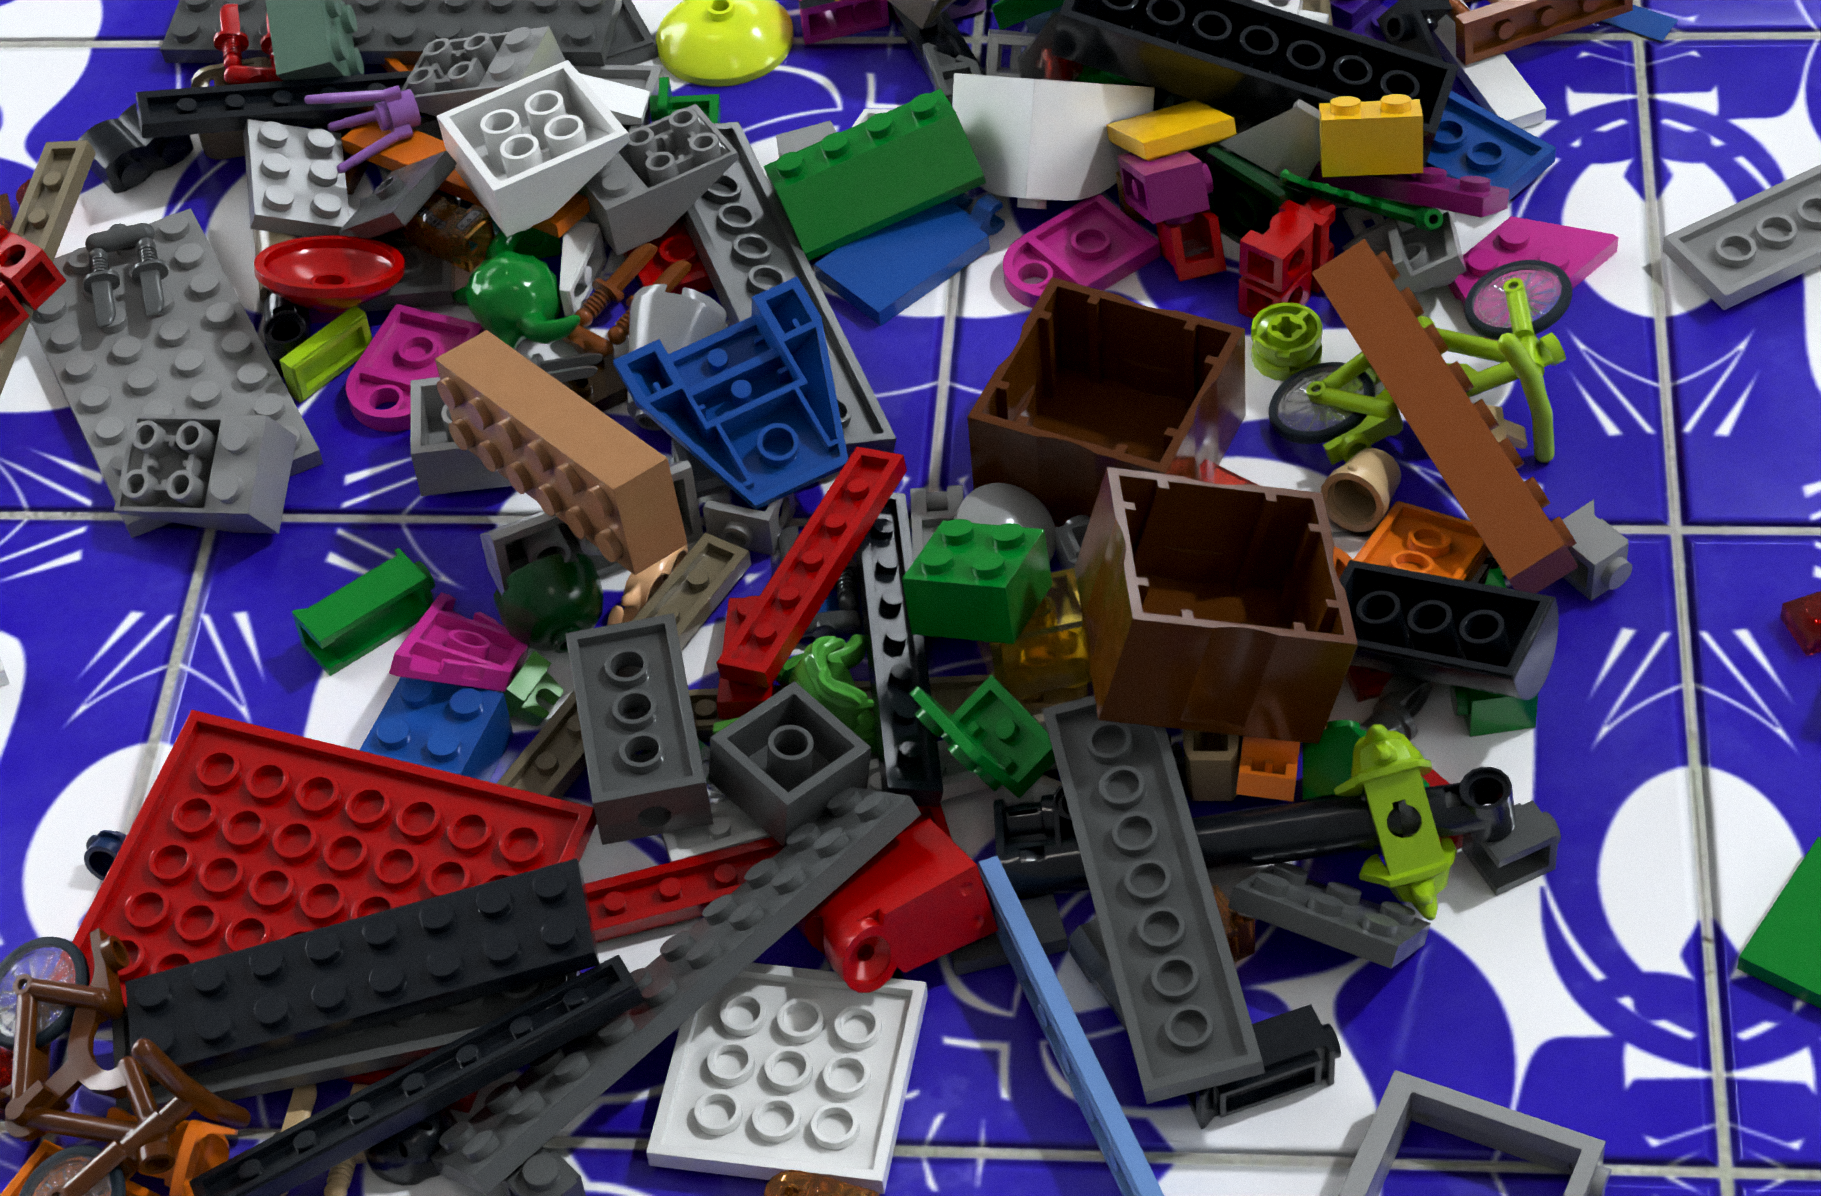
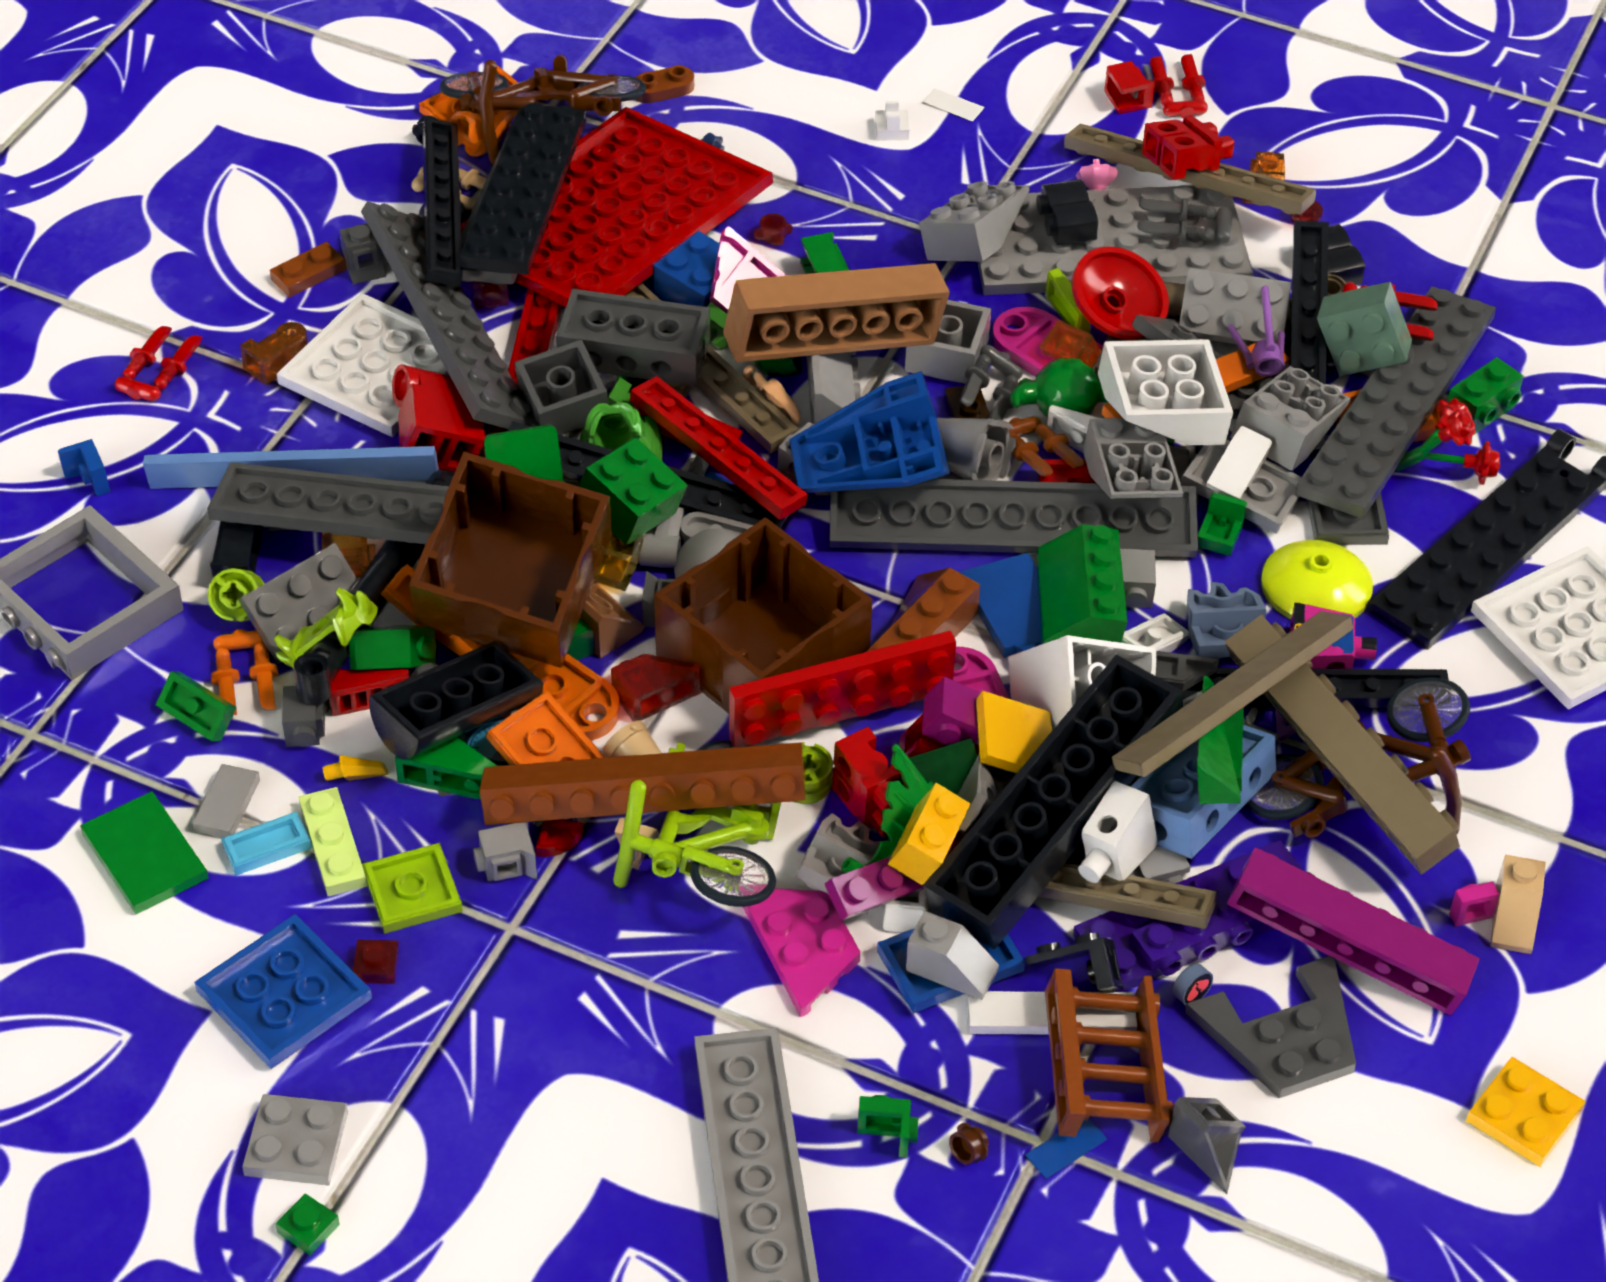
camera: 105 degrees right, 0 degrees up
none -> green plate [156,671,237,742]
none -> light grey tile [192,764,260,838]
none -> lime wheel [208,568,265,622]
none -> orange piece [210,629,278,715]
none -> medium azure tile [221,811,312,876]
none -> yellowish green plate [298,787,367,897]
none -> yellow bar [323,755,388,781]
none -> lime tile [362,842,463,934]
none -> red plate [729,630,957,748]
none -> clear red plate [754,214,793,246]
none -> green bracket [857,1095,919,1158]
none -> dark orange wedge [866,567,980,652]
none -> light grey slope [906,911,999,1000]
none -> reddish brown plate [949,1123,989,1165]
none -> black brick [1036,179,1098,245]
none -> clear orange bracket [1039,320,1101,368]
none -> bright pink piece [1076,159,1118,191]
none -> sand blue plate [1187,582,1266,659]

